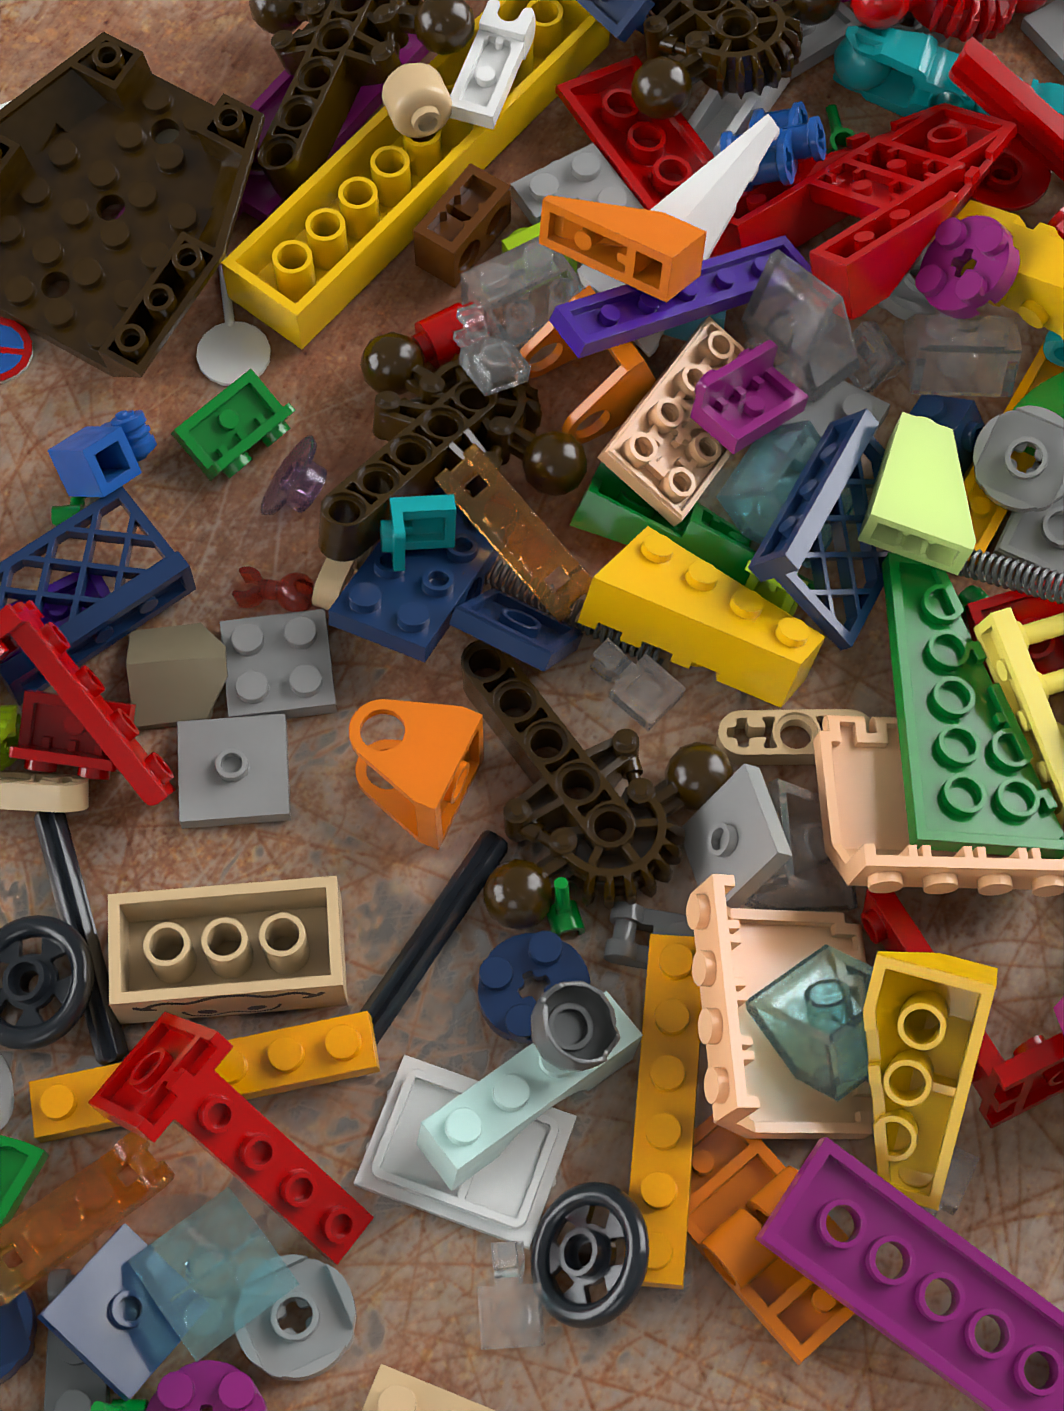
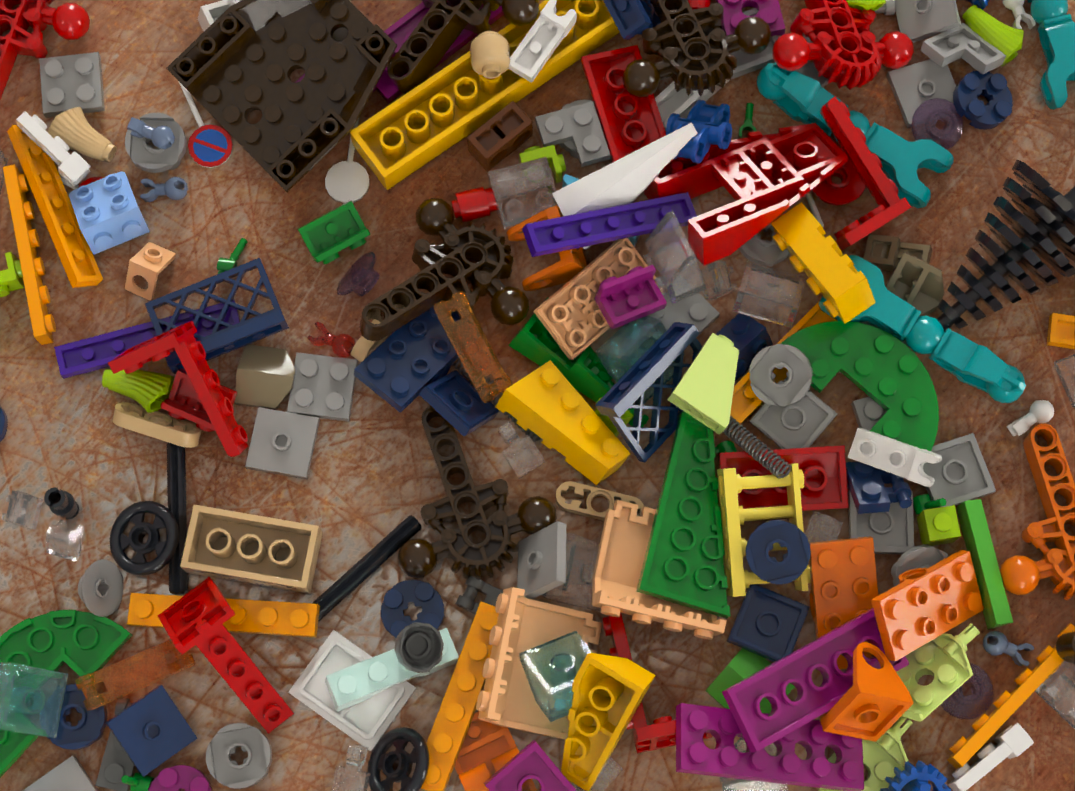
camera: 15 degrees right, 10 degrees up
blue brick [47,410,157,498] -> none
clear light blue slope [128,1187,299,1362] -> none
orange hose [349,699,484,850] -> none
teal bracket [380,494,456,572] -> none
clear plate [453,303,531,396] -> none
orange slope [539,195,707,303] -> none
green hand [546,877,586,937] -> none
magenta plate [915,215,1020,319] -> none

